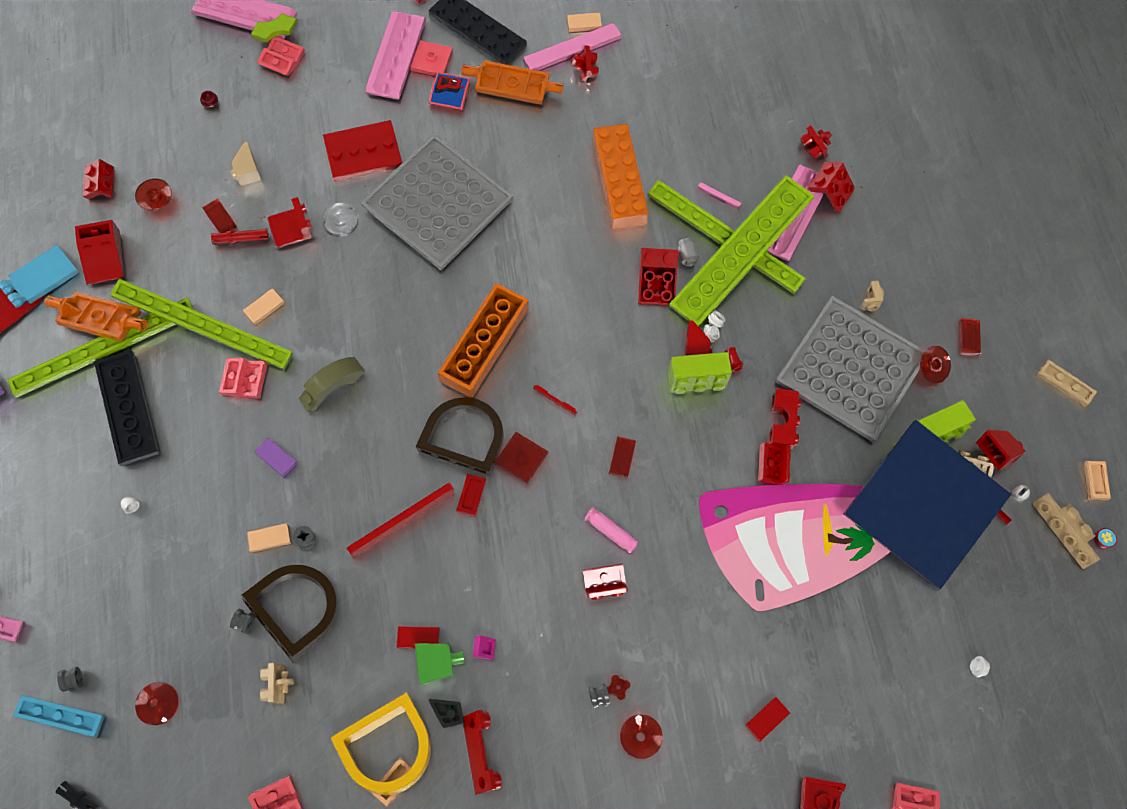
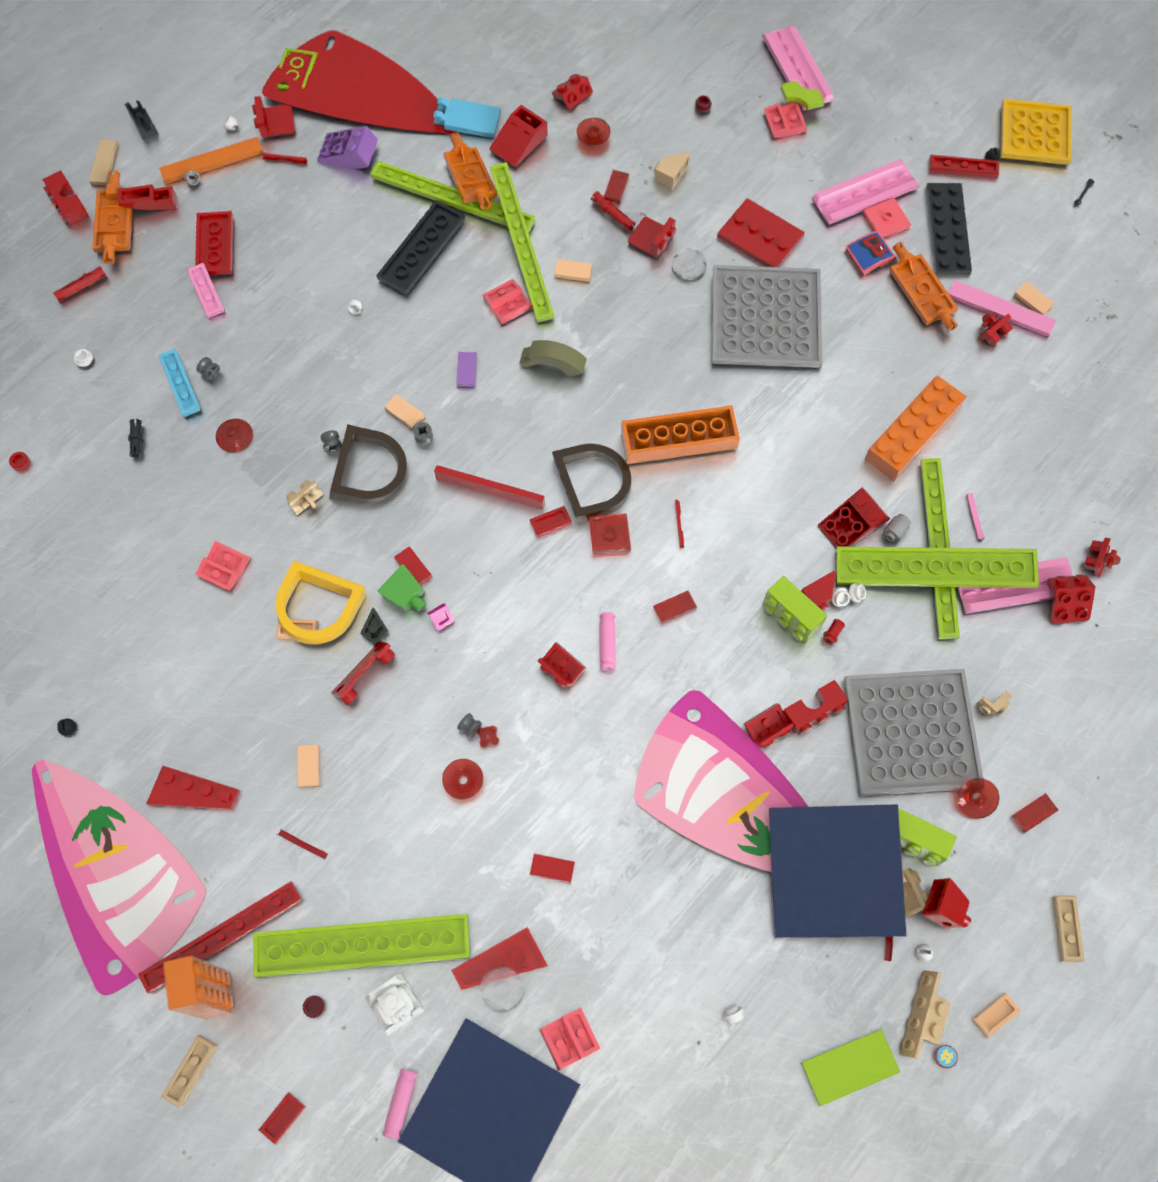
camera: 55 degrees right, 0 degrees up
none -> lime tile [801,1029,901,1106]

